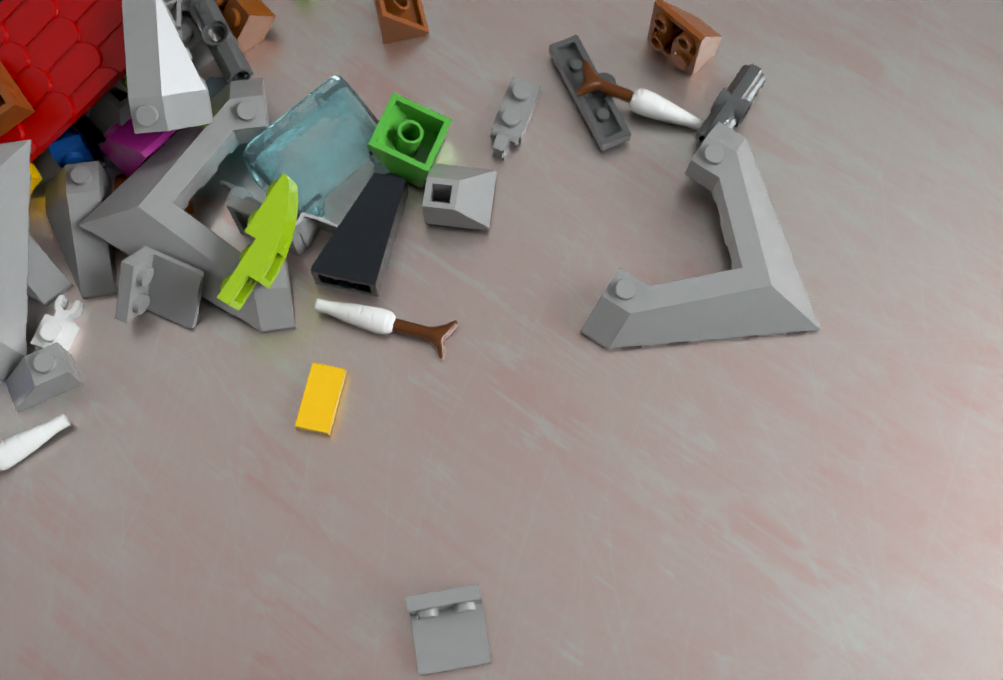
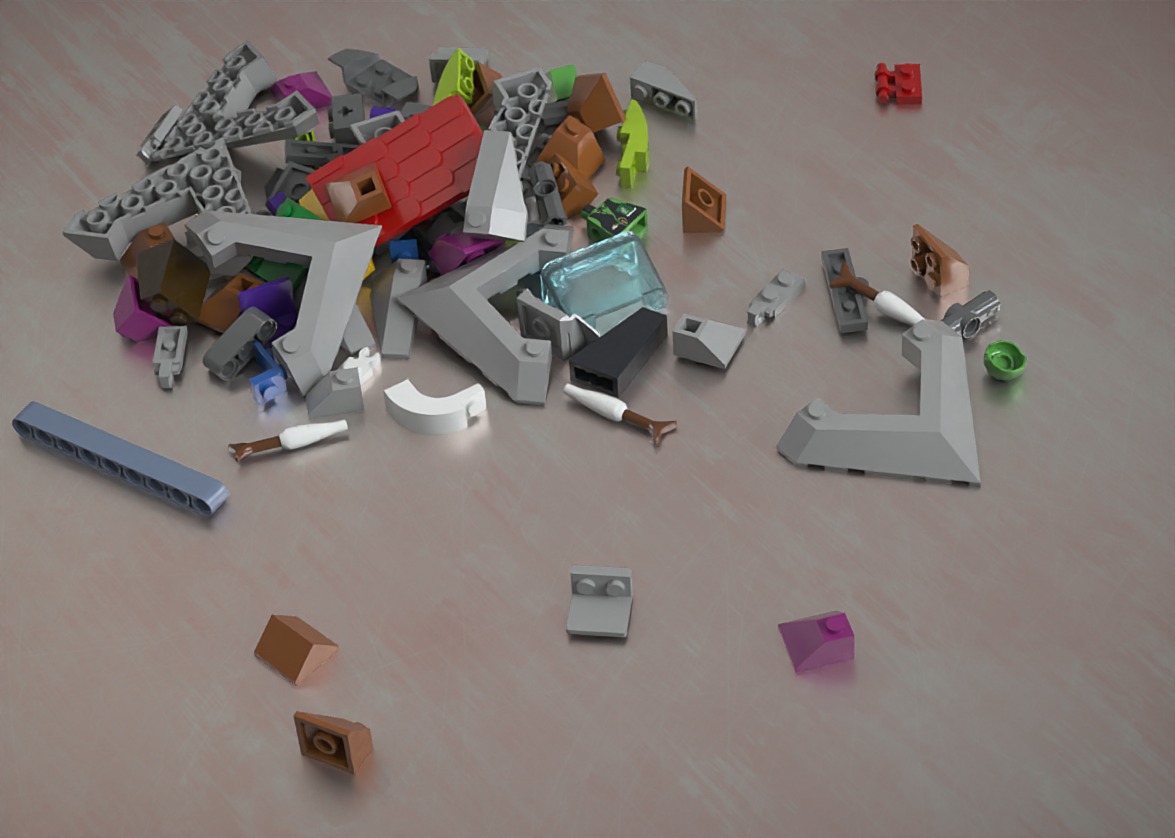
camera: 20 degrees right, 25 degrees down
light grey bracket [115,246,205,329] -> none
lime slope [217,173,298,311] -> none
yellow tile [295,362,347,436] -> none
bright green slope [367,92,452,188] -> none
none -> white arch [383,379,487,434]
none -> torso [581,198,648,257]
none -> magenta slope [778,611,854,673]
none -> bright green hair [983,340,1027,381]

